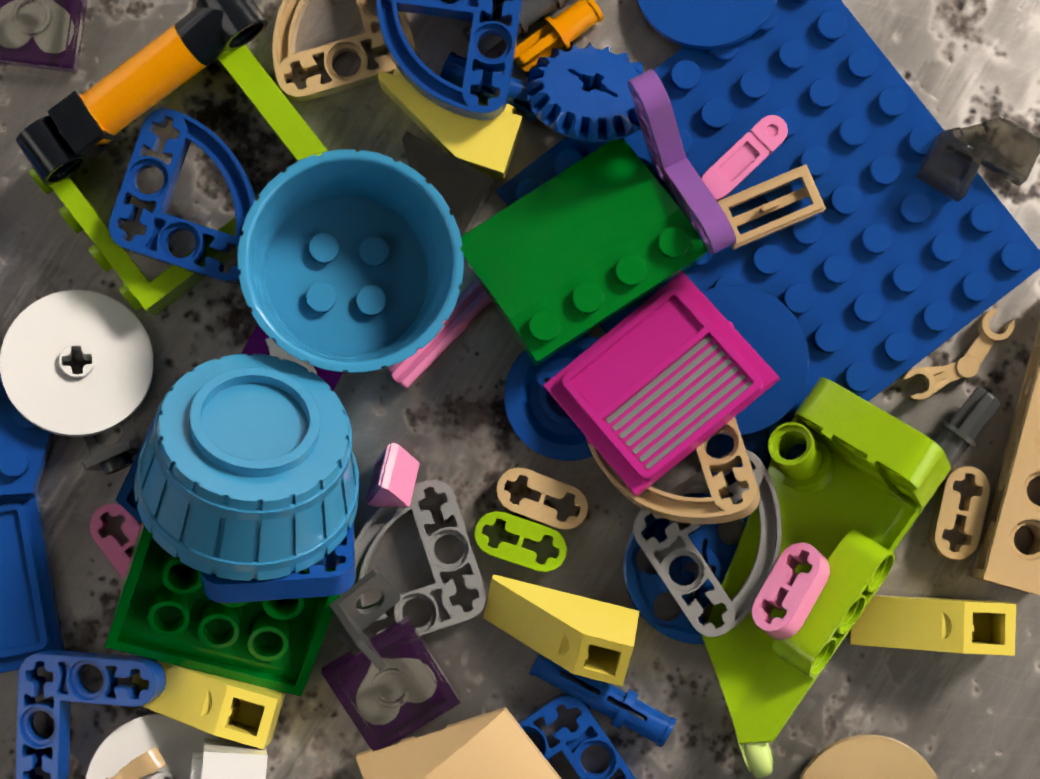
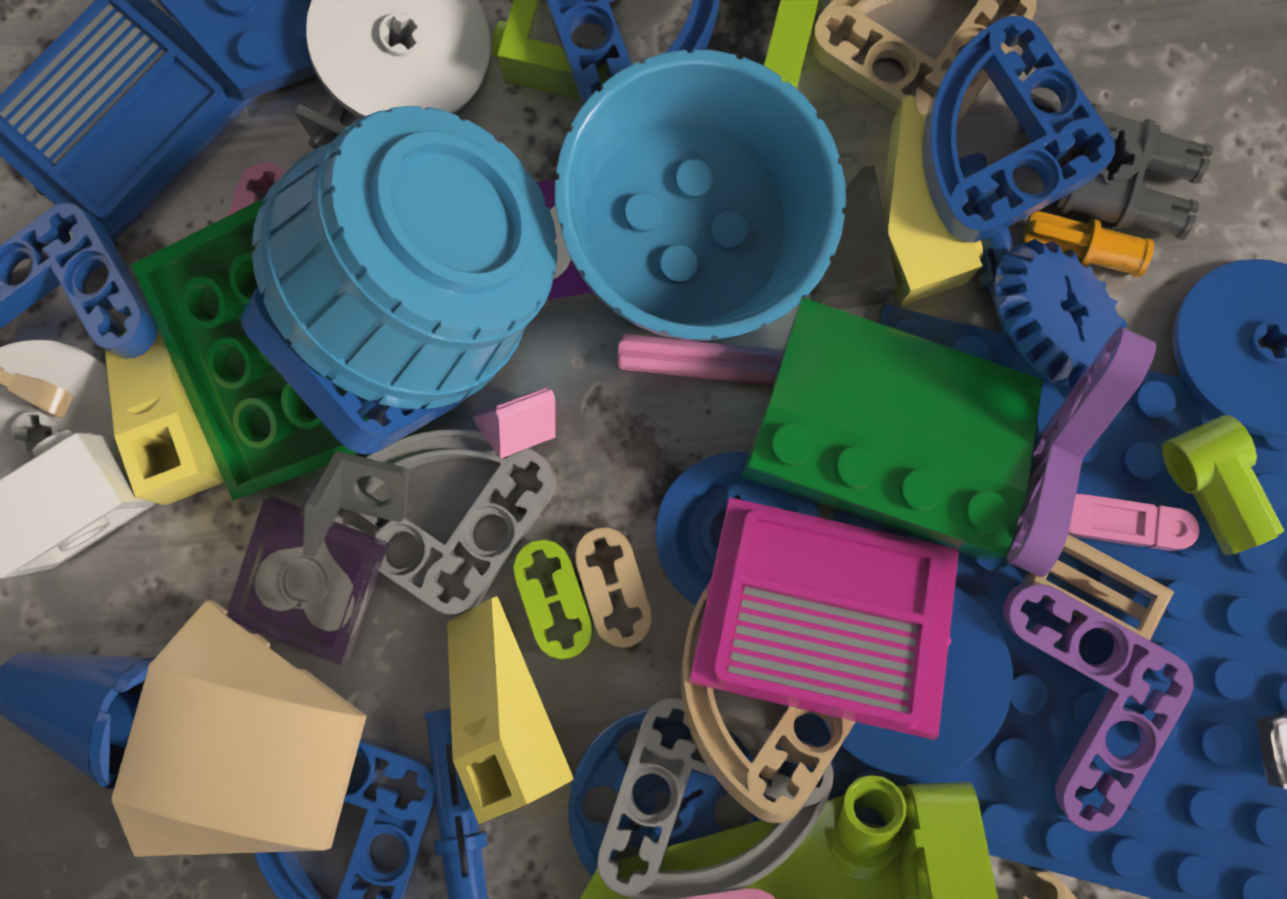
camera: 55 degrees right, 5 degrees down
none -> medium lavender beam [1003,582,1194,831]
none -> lime piece [1162,415,1284,556]

